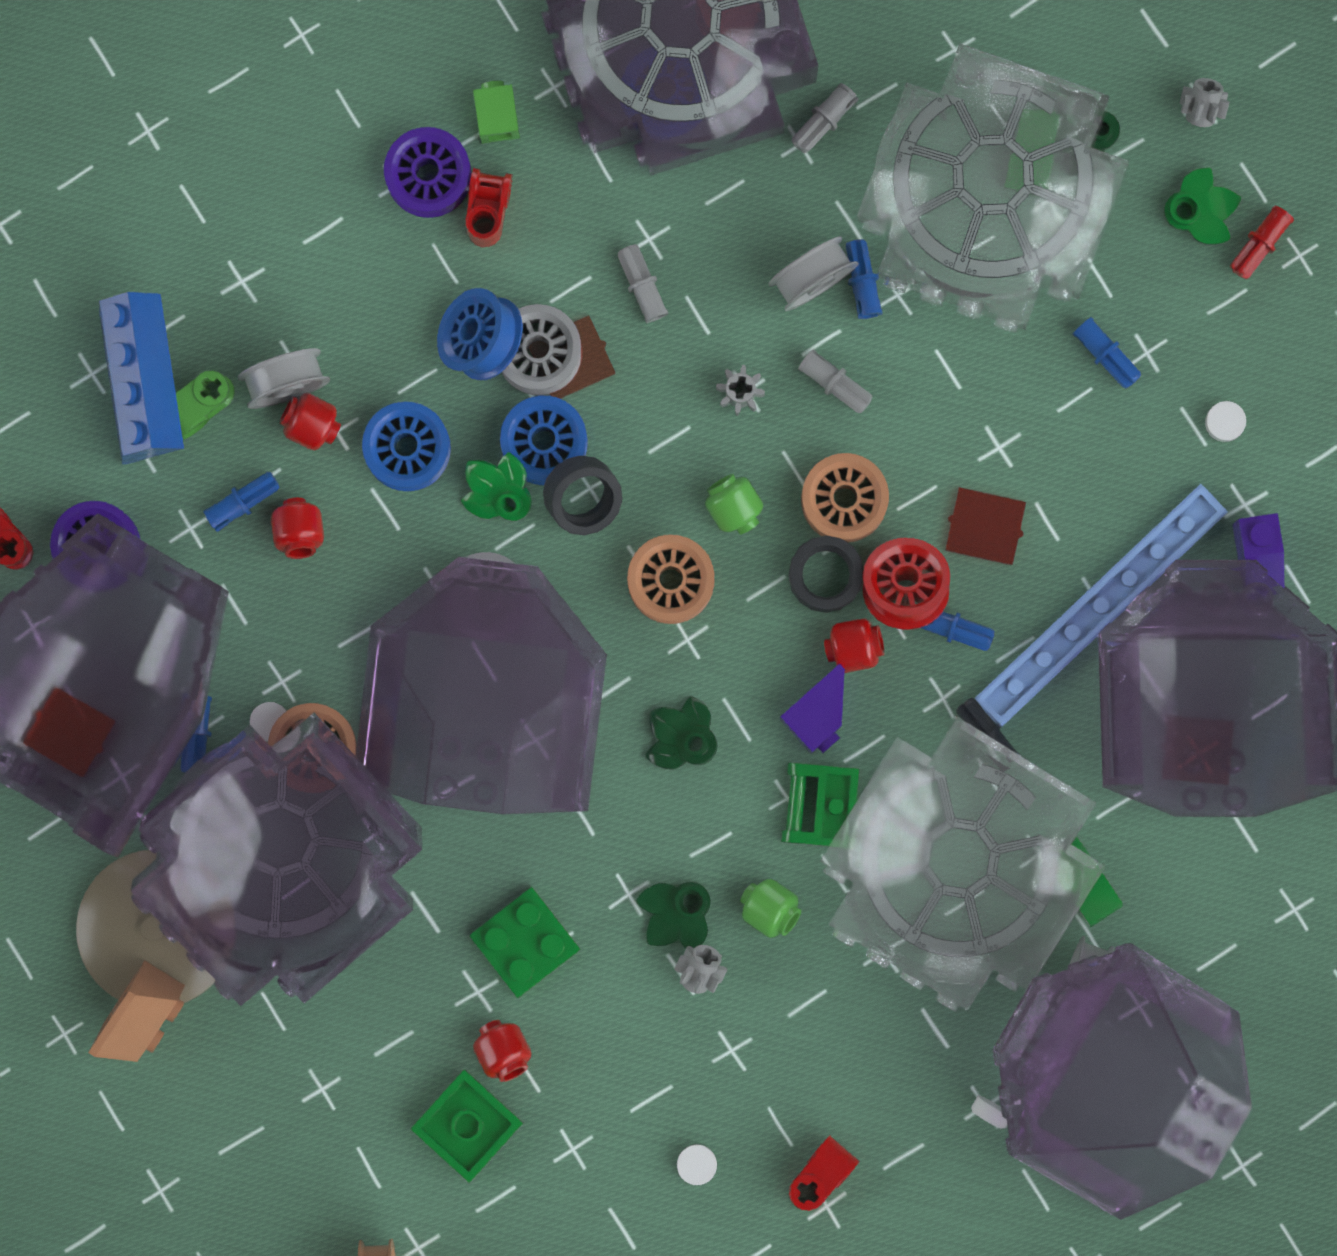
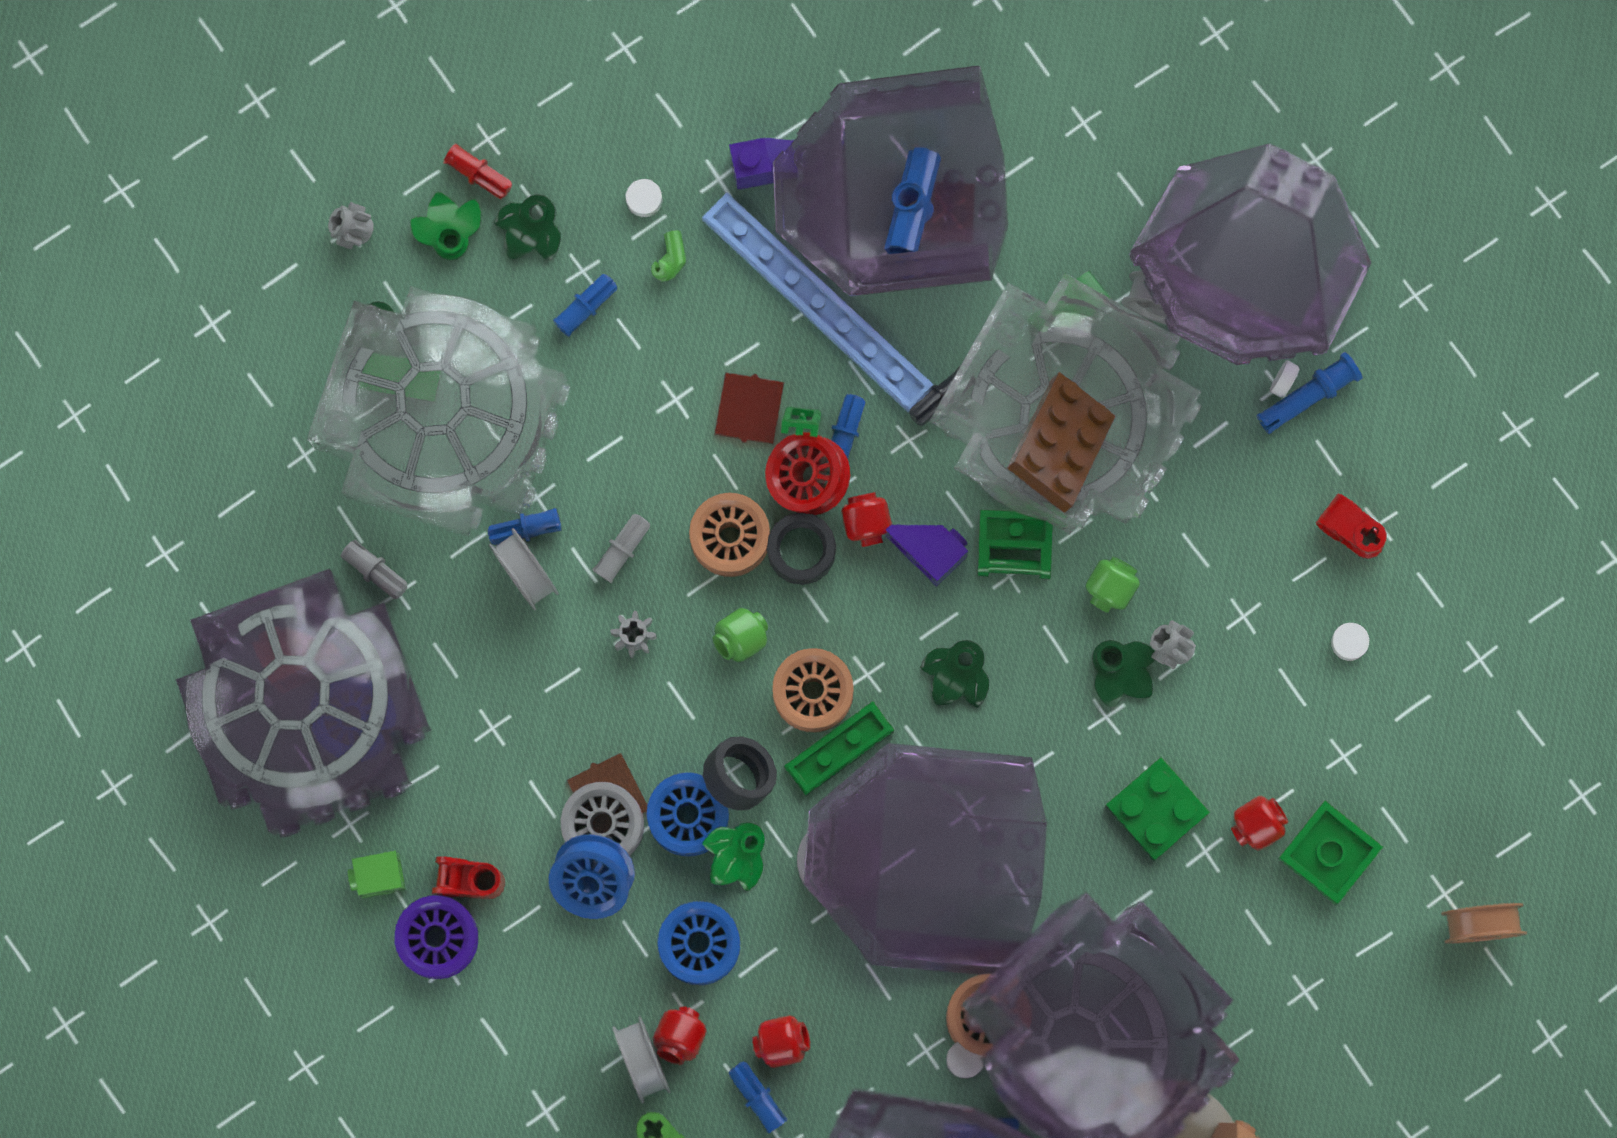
camera: 95 degrees left, 5 degrees down
light grey axle [618,244,669,323] -> none
none -> dark green plate [493,195,561,261]
none -> bright green arm [651,230,686,282]
none -> green tile [781,407,822,437]
none -> green tile [784,701,895,796]
none -> blue piece [884,147,941,259]
none -> reddish brown plate [1007,372,1116,513]
none -> blue pin [1256,352,1363,434]

